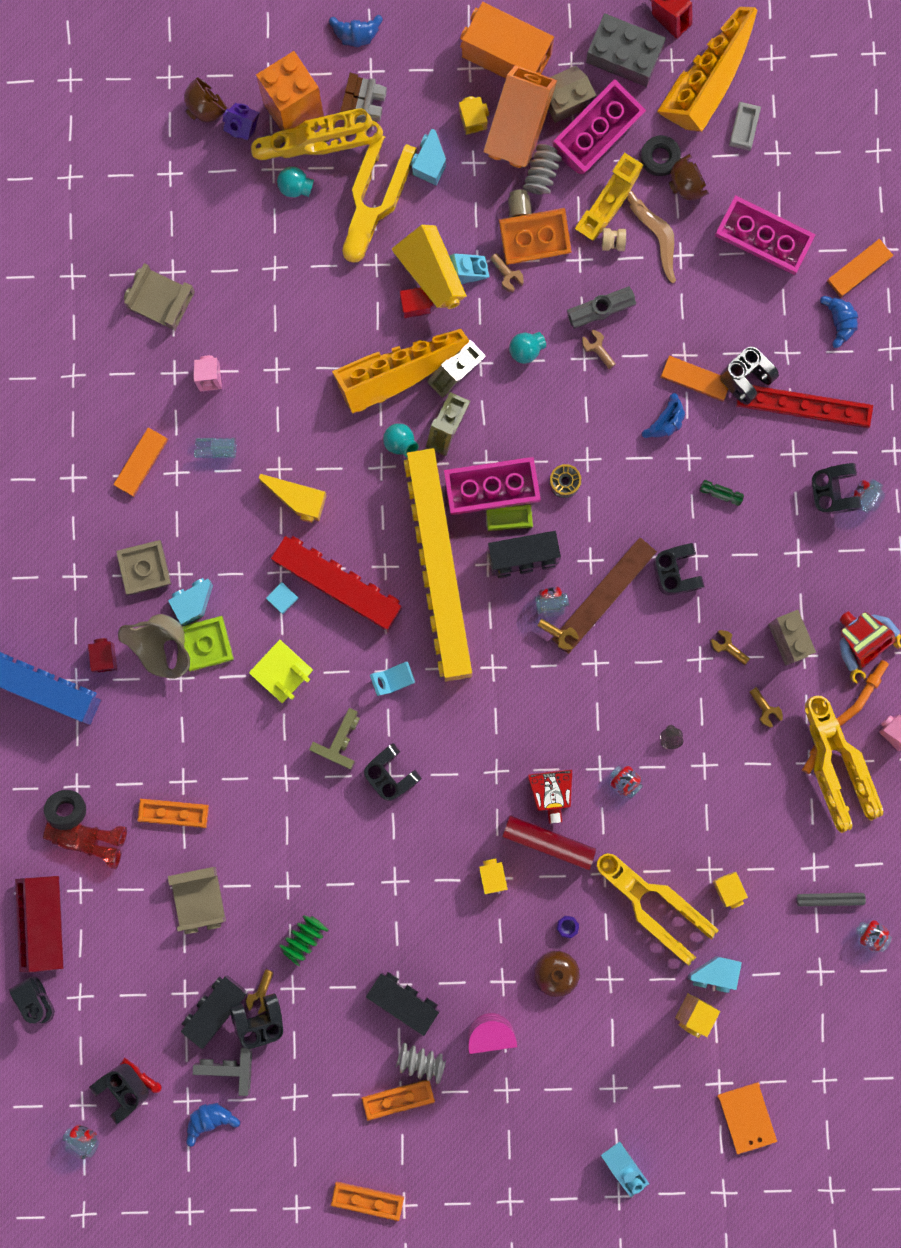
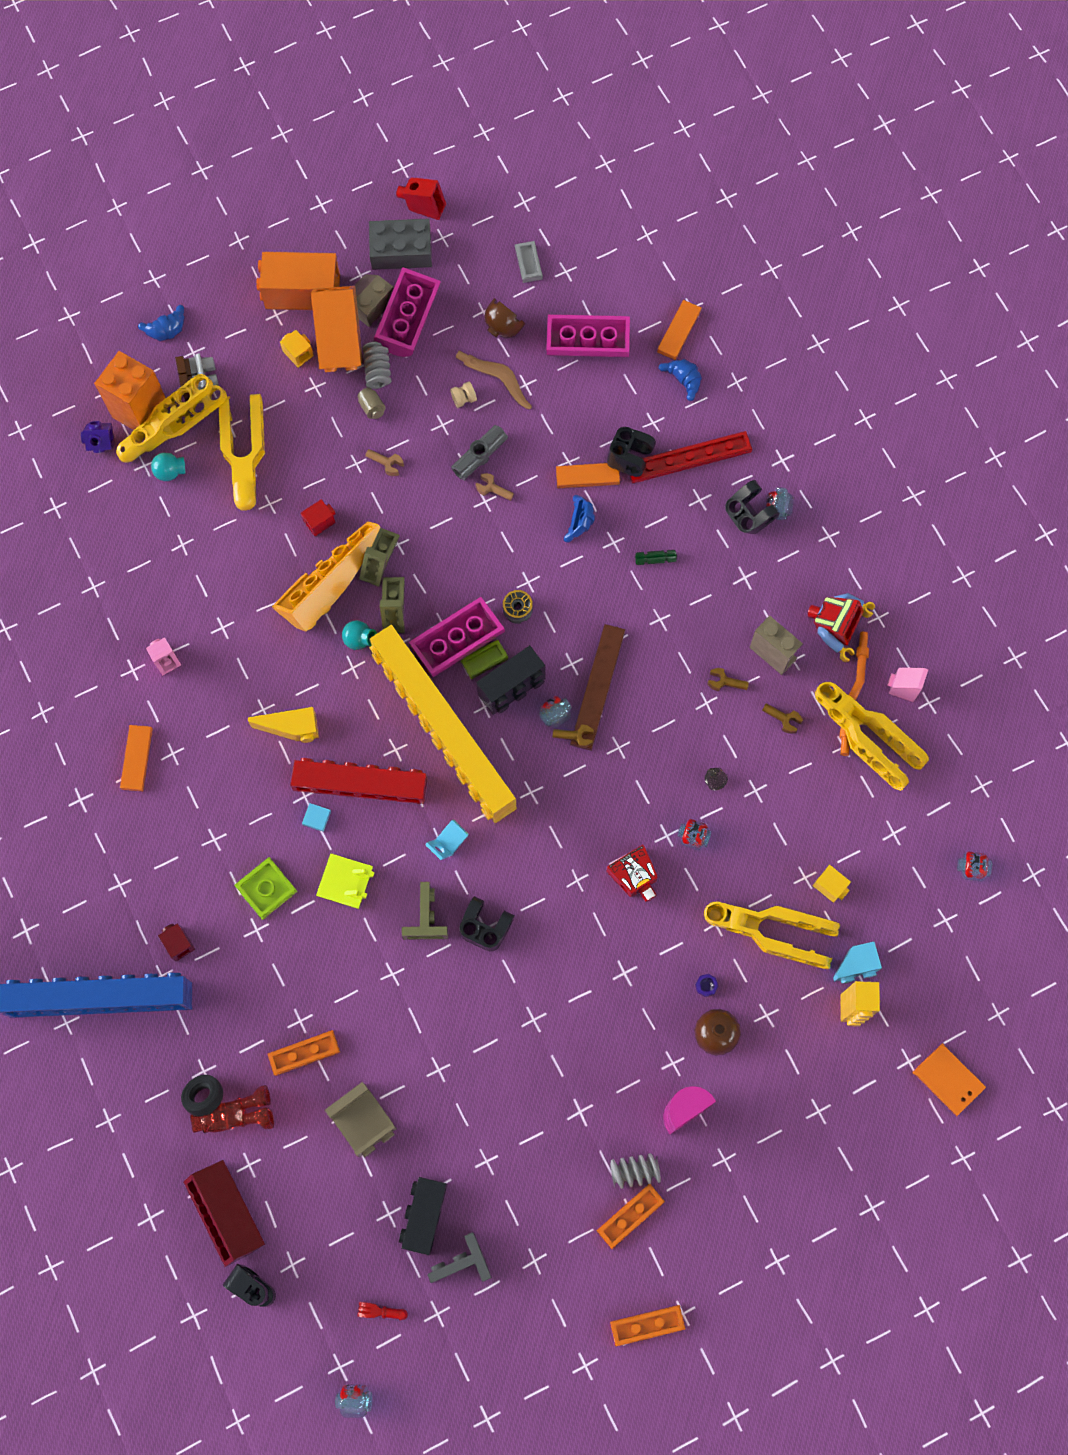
camera: 25 degrees left, 10 degrees down
black piece [89,1064,149,1125] -> none
dark tan plate [116,540,172,595] -> none
dark tan piece [118,614,190,679] -> none
dark tan panel [124,263,195,331] -> none
medium azure slope [168,578,213,626] -> none
reddish brown cylinder [184,77,227,122] -> none
blue piece [186,1103,240,1147] -> none
clear light blue hinge [194,438,237,458] -> none
black piece [229,993,283,1049] -> none
pearl gold bar [246,969,273,1014] -> none
green piece [279,915,329,967] -> none
black brick [366,972,440,1036] -> none
yellow slope [392,225,467,309] -> none
medium azure slope [410,129,446,186] -> none
medium azure slope [449,254,489,284] -> none
yellow brick [479,859,508,894] -> none
orange tile [499,208,572,265] -> none
dark red brick [502,815,596,870] -> none
teal piece [509,332,546,364] -> none
yellow slope [575,152,643,241] -> none
medium azure slope [601,1142,649,1197] -> none
black tyre [641,135,681,176] -> none
black piece [653,543,705,595] -> none
light orange wedge [657,7,757,132] -> none
dark grey axle [796,893,866,907] -> none

